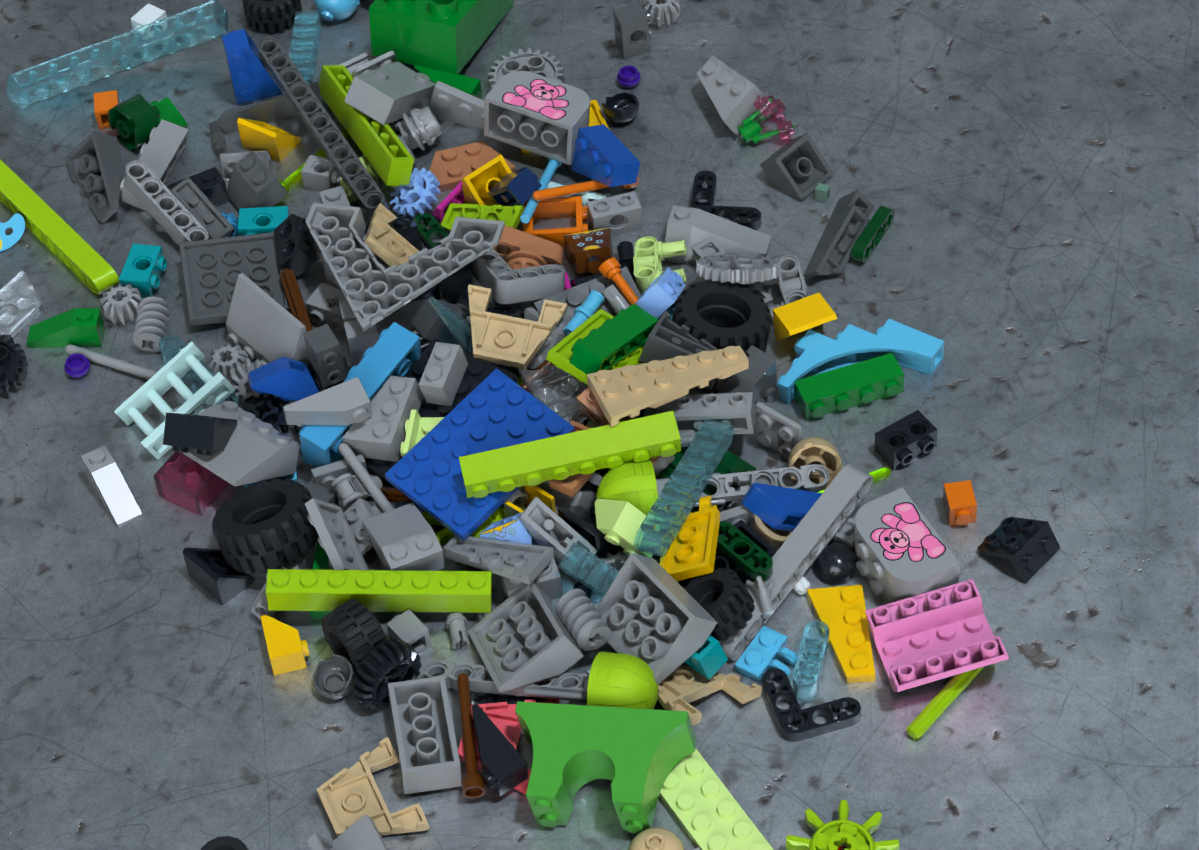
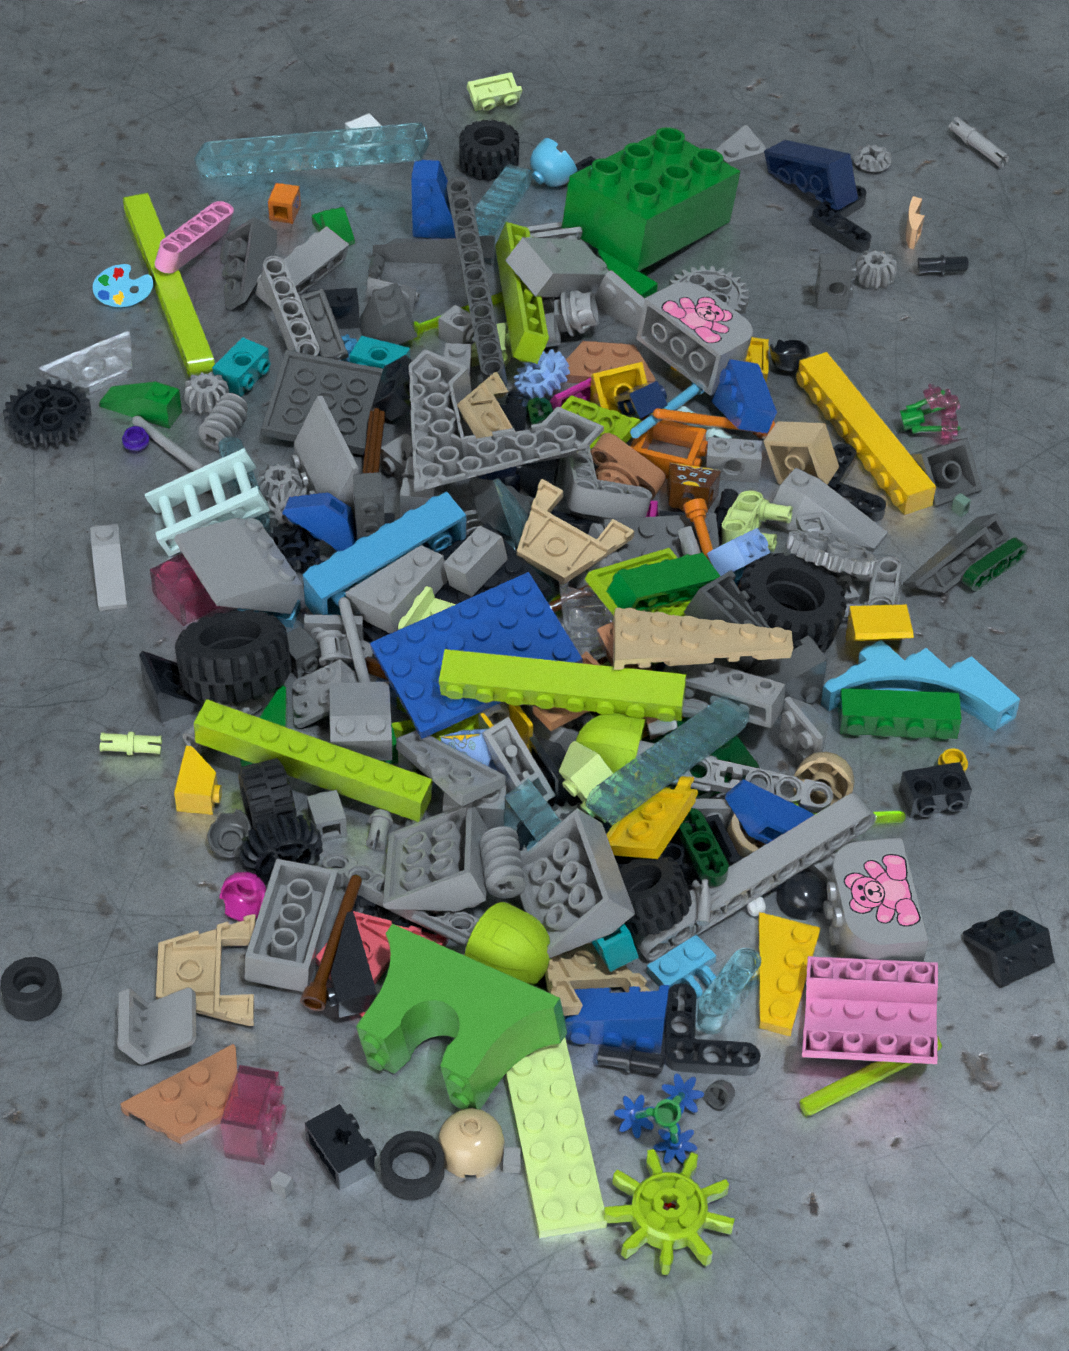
camera: 15 degrees right, 0 degrees up
dark green brick [108,94,161,150] -> none
black slope [163,413,238,456] -> none
yellow slope [237,117,302,163] -> none
light grey slope [283,377,372,426] -> none
light grey plate [305,498,369,570] -> none
medium azure pin [563,290,605,336] -> none
dark purple plate [617,65,641,87] -> none
light grey wedge [697,56,768,136] -> none
orange brick [943,480,977,526] -> none
none -> yellowish green pin [100,732,162,755]
none -> bright pink beam [155,201,234,273]
none -> dark pink hair [219,872,267,922]
none -> blue wedge [565,985,669,1054]
none -> black axle [597,1044,664,1074]
none -> blue plant [614,1073,704,1164]
none -> dark grey hinge [706,1080,735,1109]
none -> tan brick [764,421,839,485]
none -> yellow brick [796,352,936,515]
none -> yellow plate [938,748,968,772]

